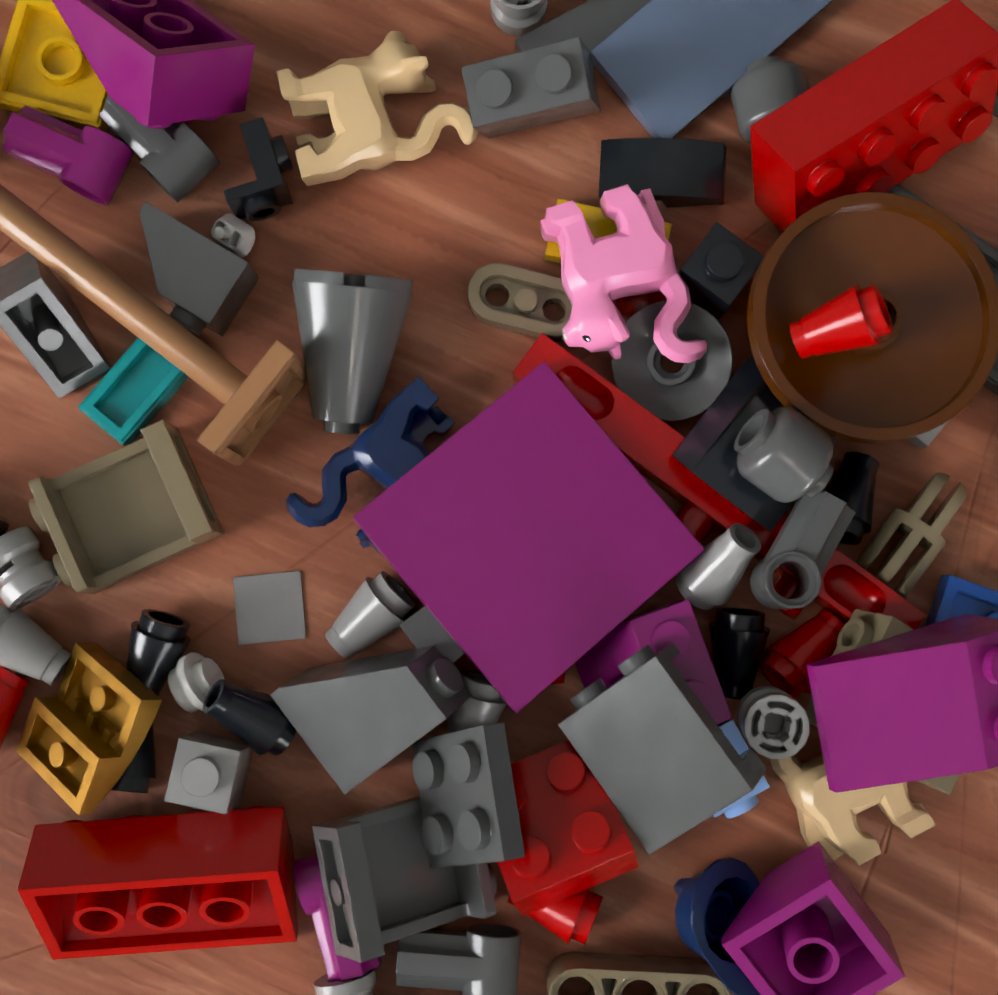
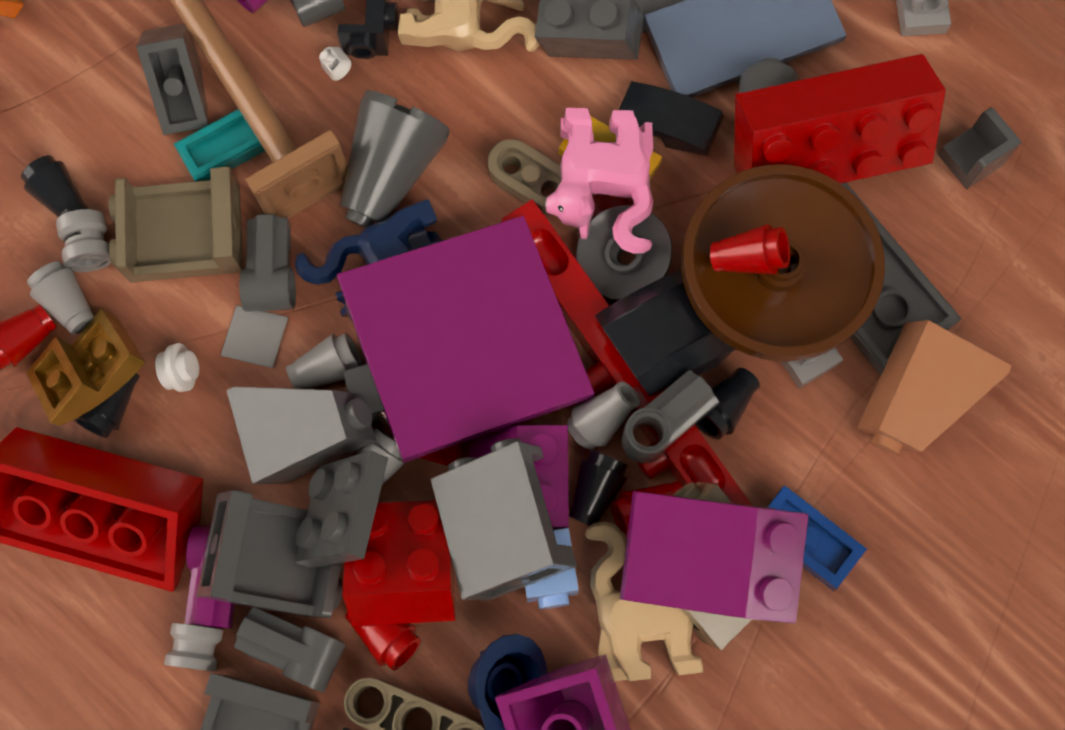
camera: 25 degrees right, 10 degrees down
black cone [126,609,191,697] -> none
dark grey slope [139,202,259,337] -> none
light grey brick [164,731,253,814] -> none
black cone [203,679,297,756] -> none
black brick [679,222,764,321] -> none
dark grey head [734,407,833,503] -> none
light grey wheel [736,686,809,759] -> none
dark tan arm [856,473,967,599] -> none
none -> dark grey piece [239,214,296,312]

